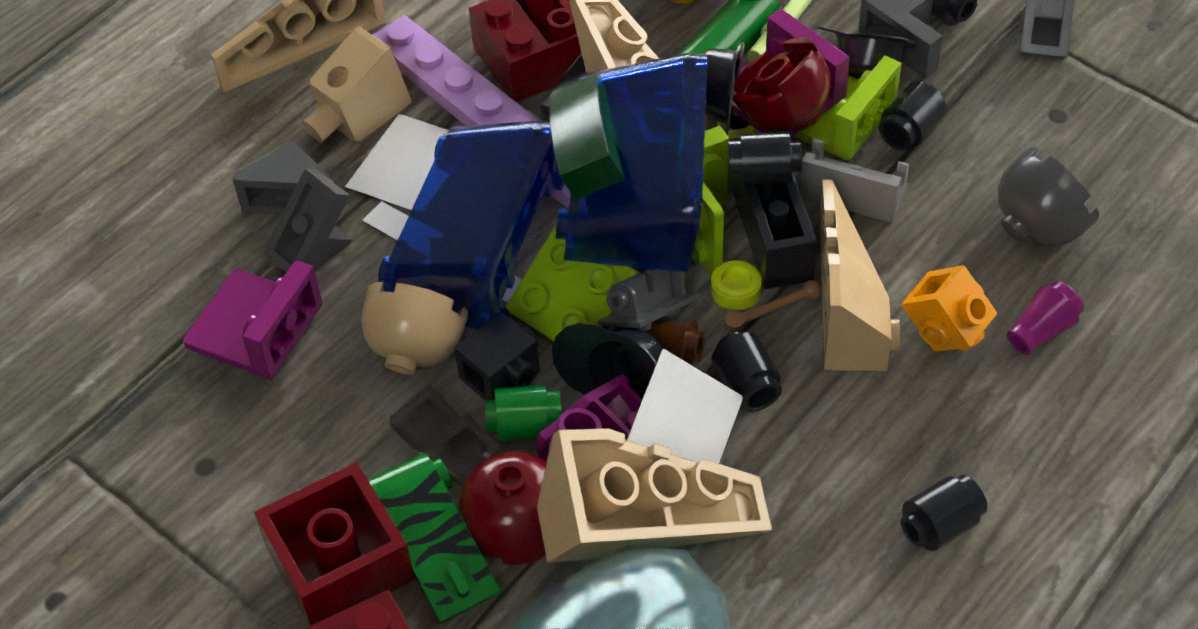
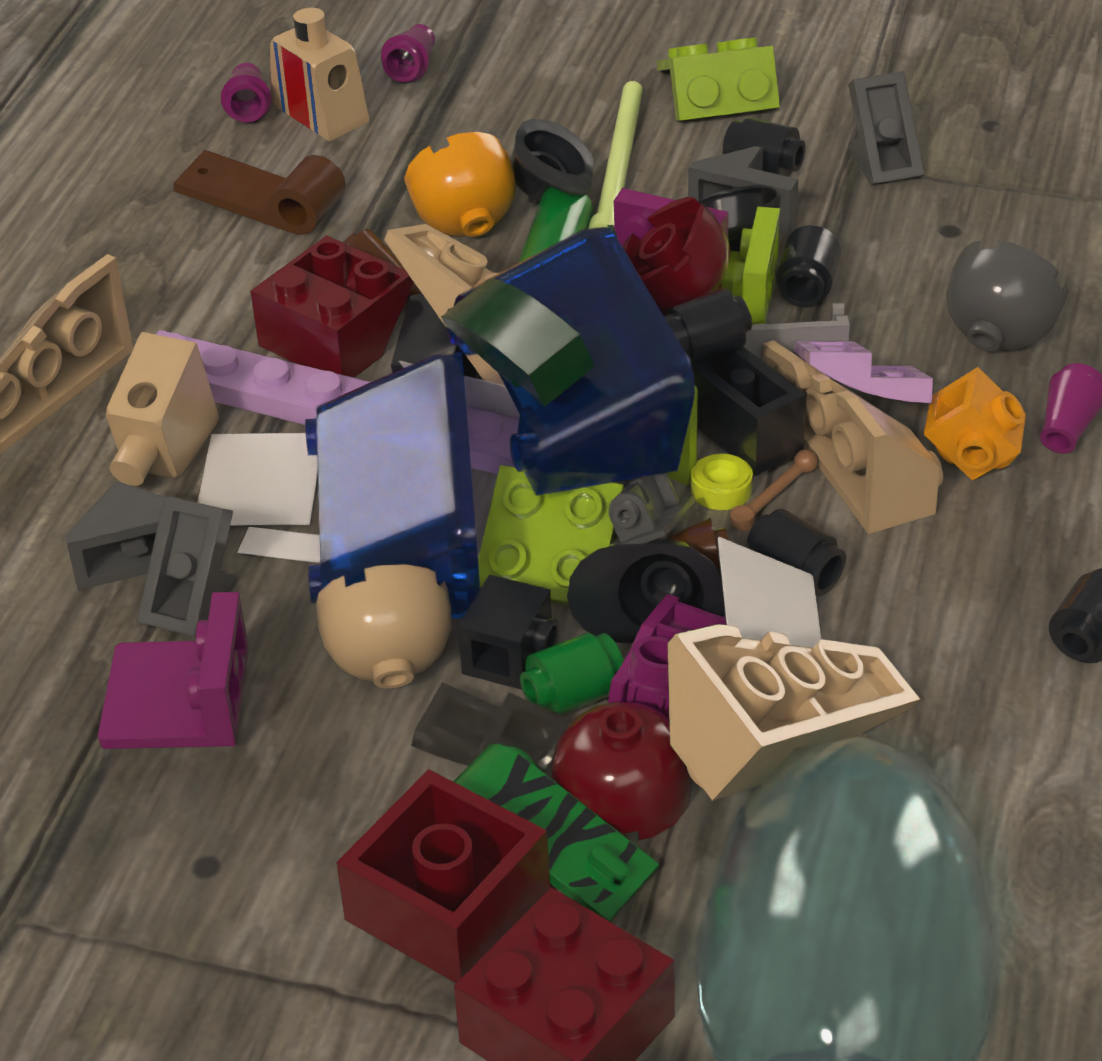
camera: 25 degrees left, 10 degrees down
none -> lavender slope [794,340,933,403]

